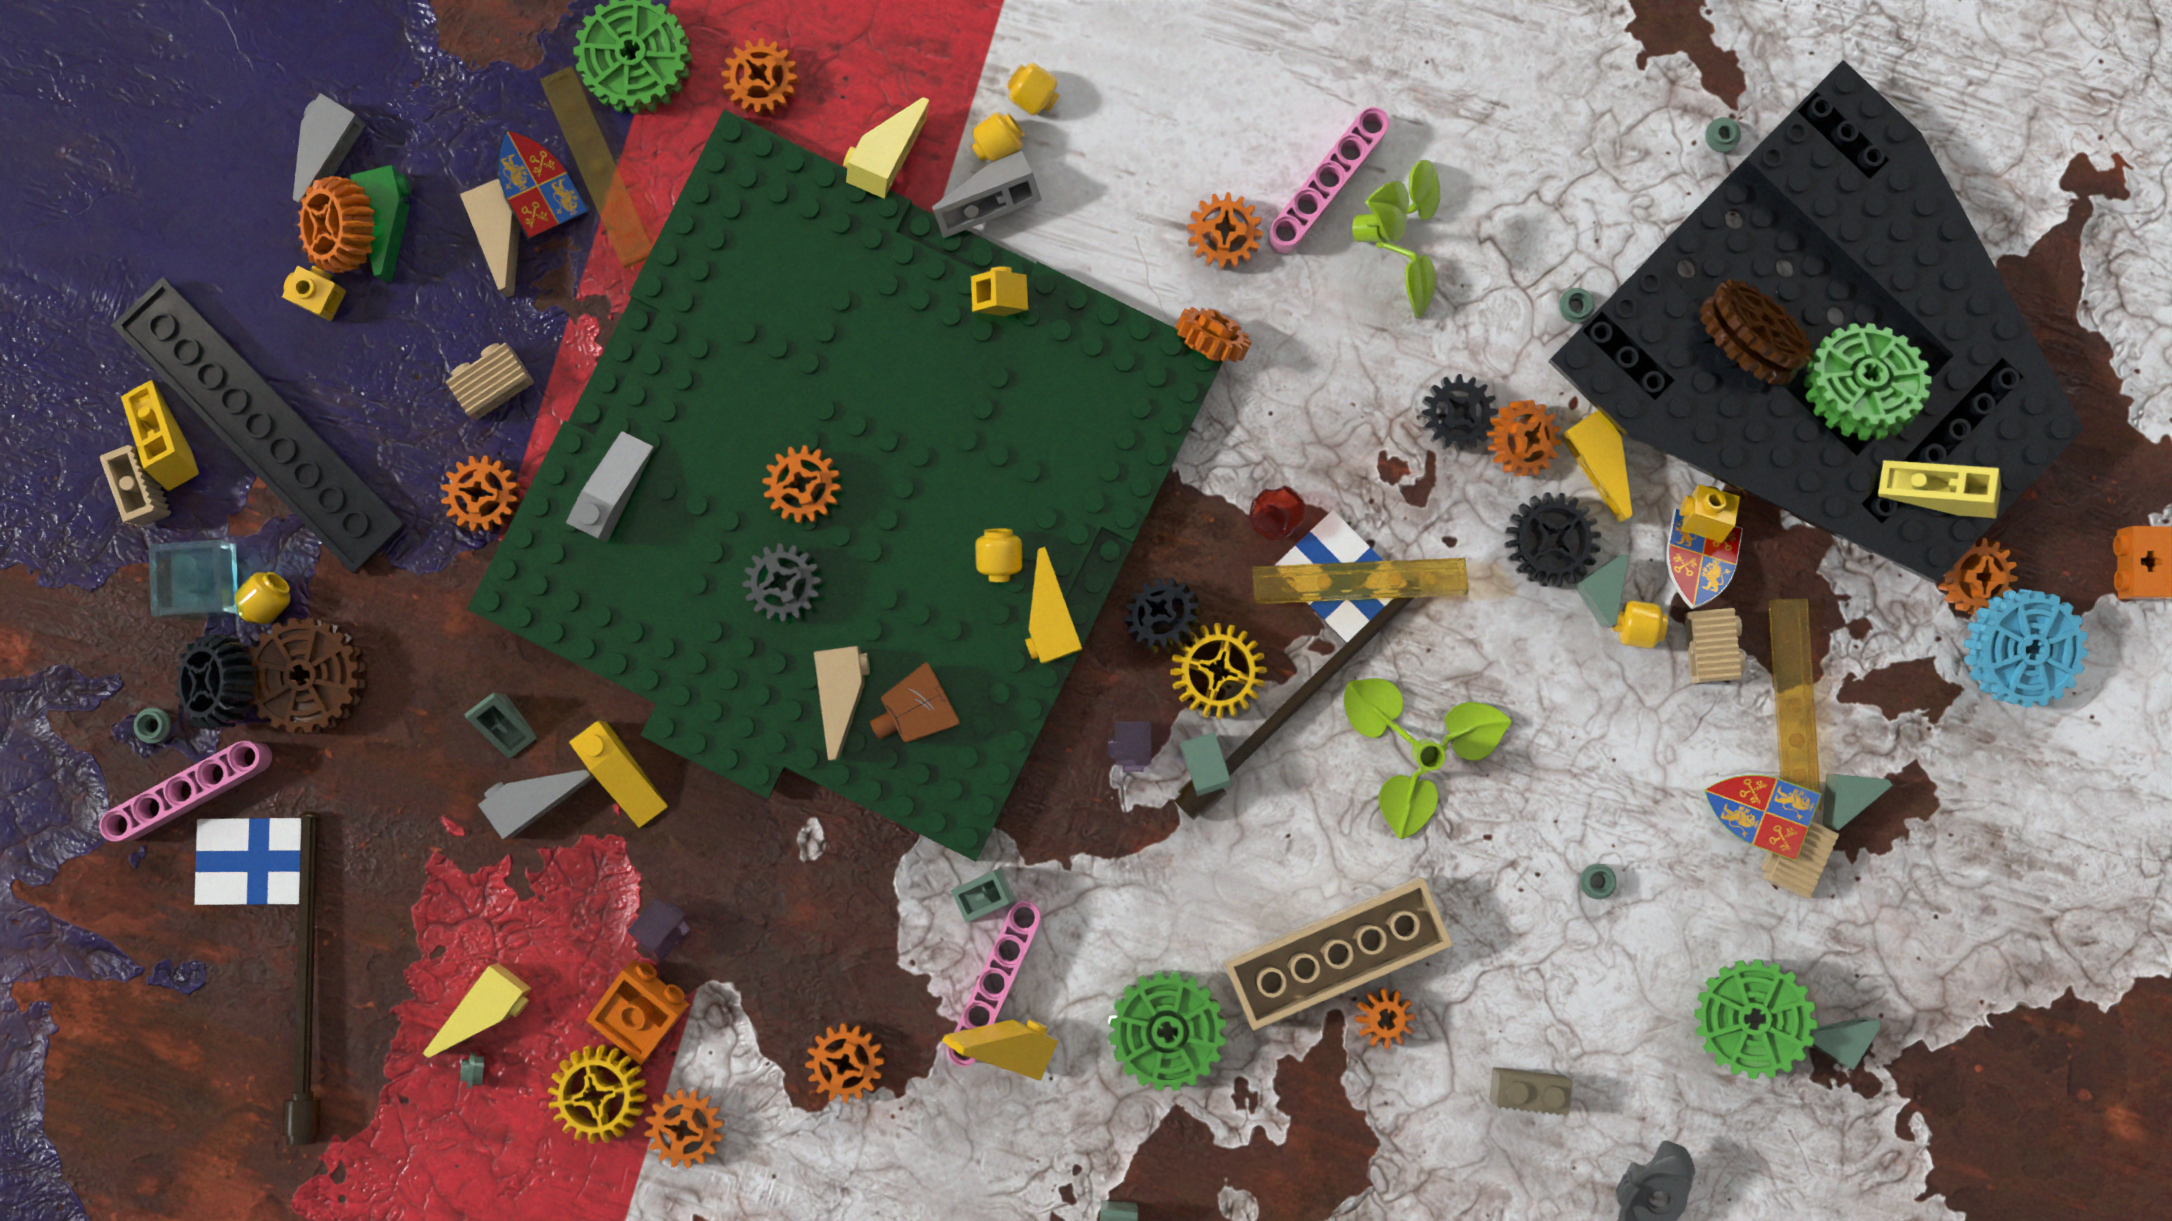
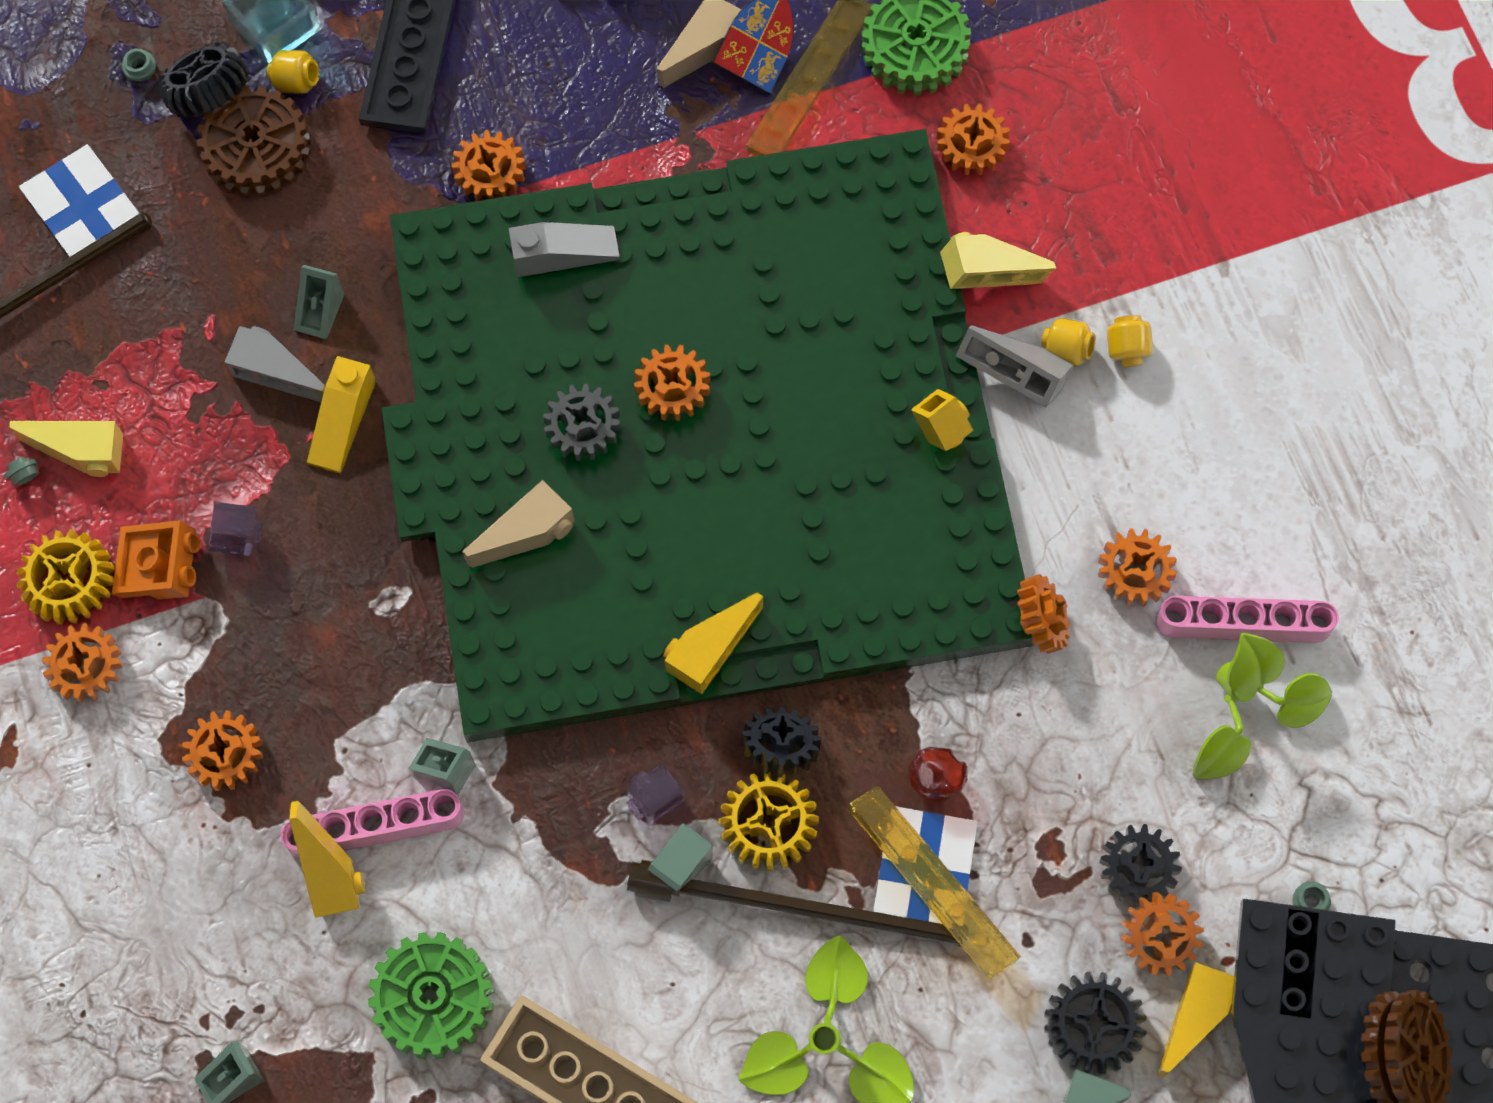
camera: 55 degrees right, 15 degrees down
bright pink beam [99,741,272,841] -> none
tan brick [445,343,534,420] -> none
dark orange torso [869,662,962,743] -> none
yellow head [975,528,1022,582] -> none

